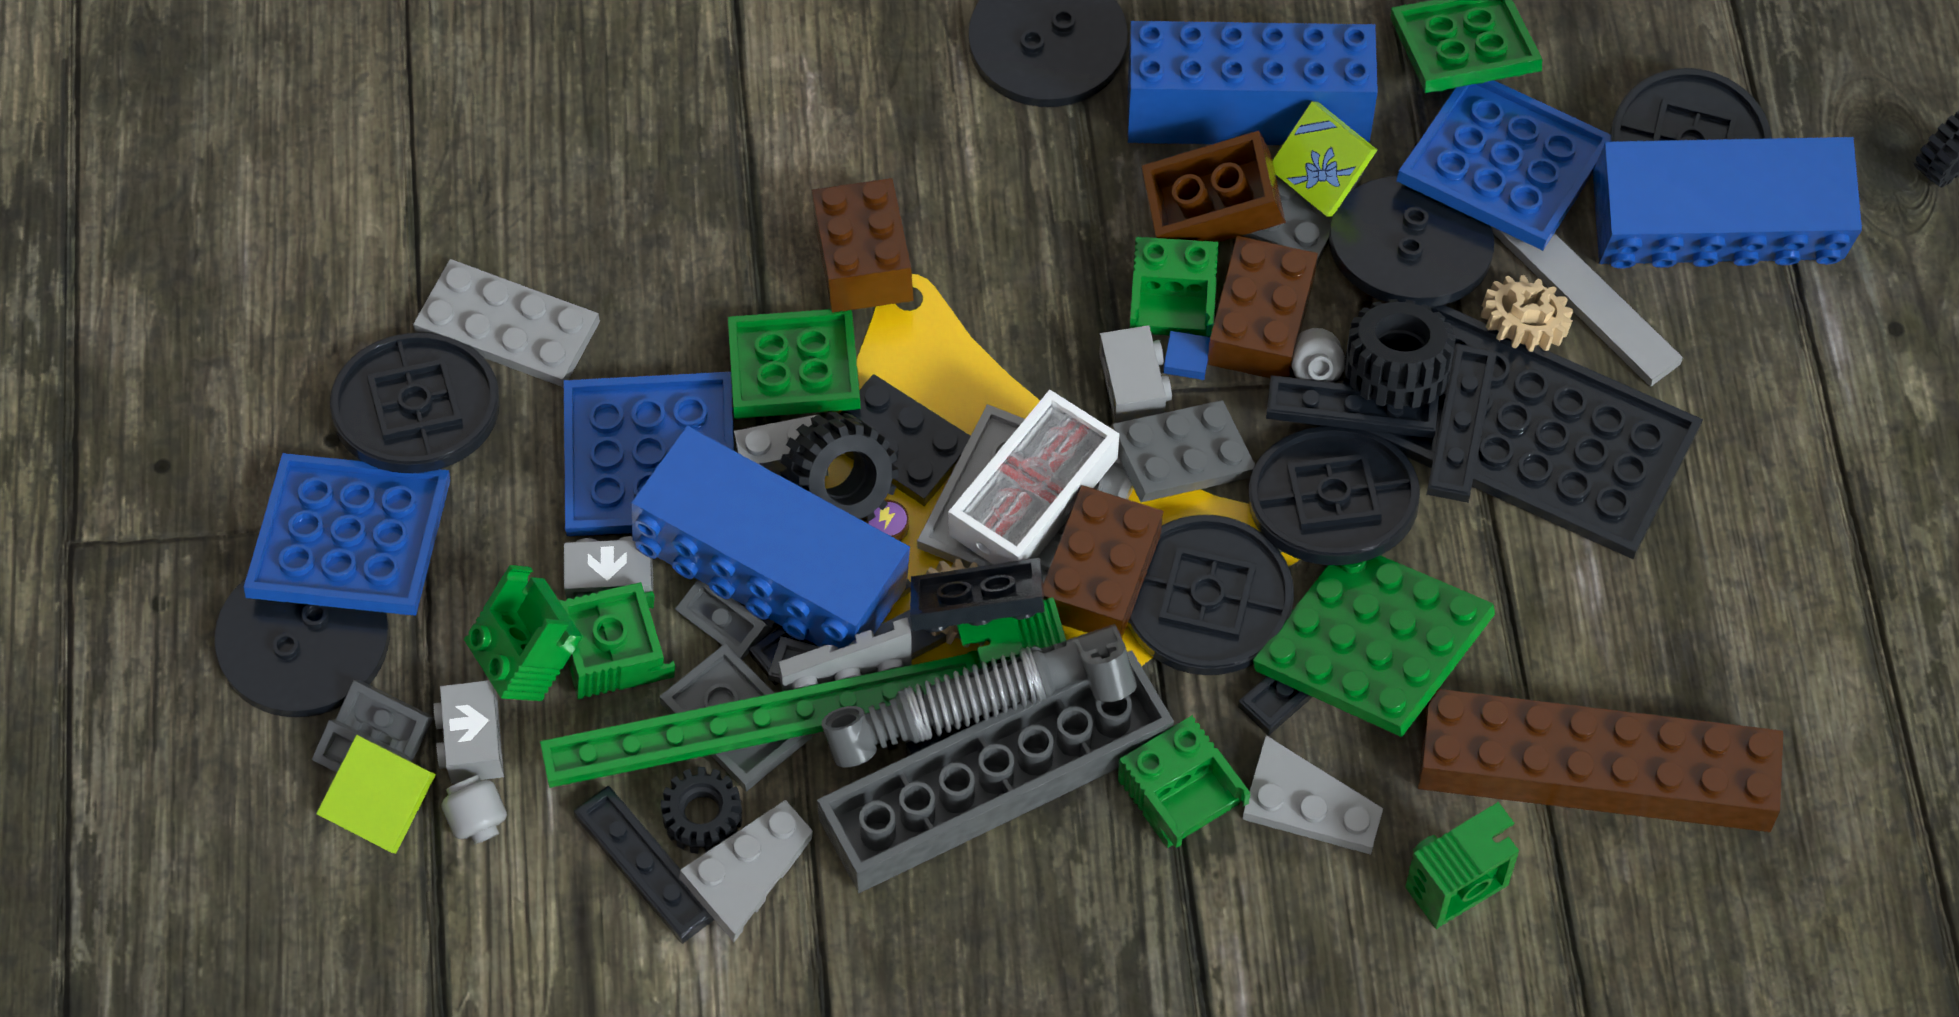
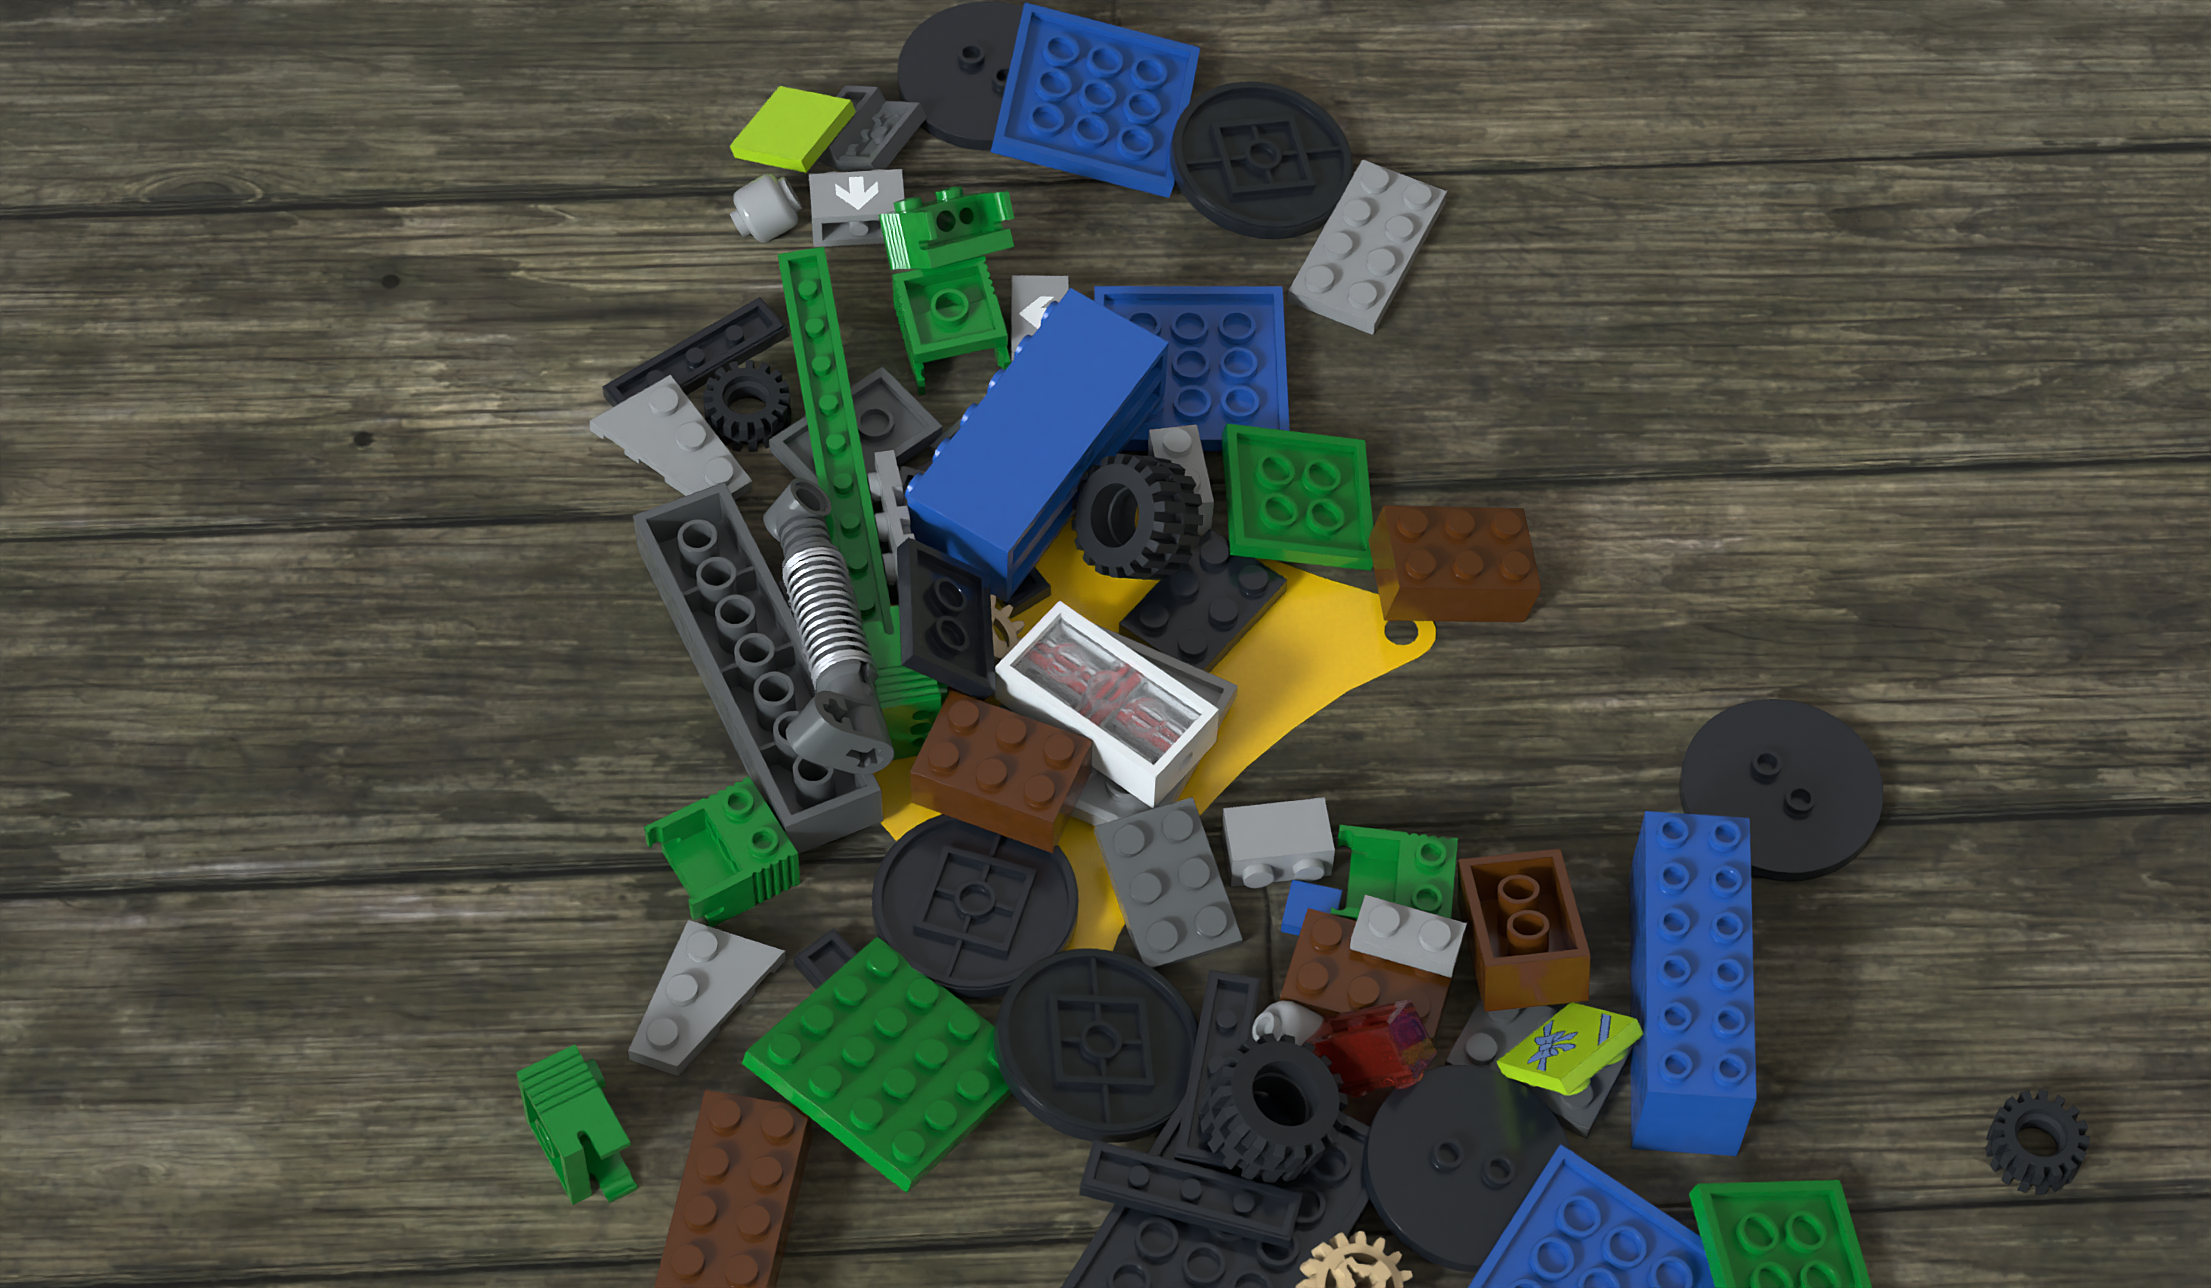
camera: 90 degrees right, 5 degrees down
medium lavender tile [866,500,909,541] -> none
none -> clear red brick [1302,999,1437,1097]
none -> light grey plate [1350,895,1467,977]

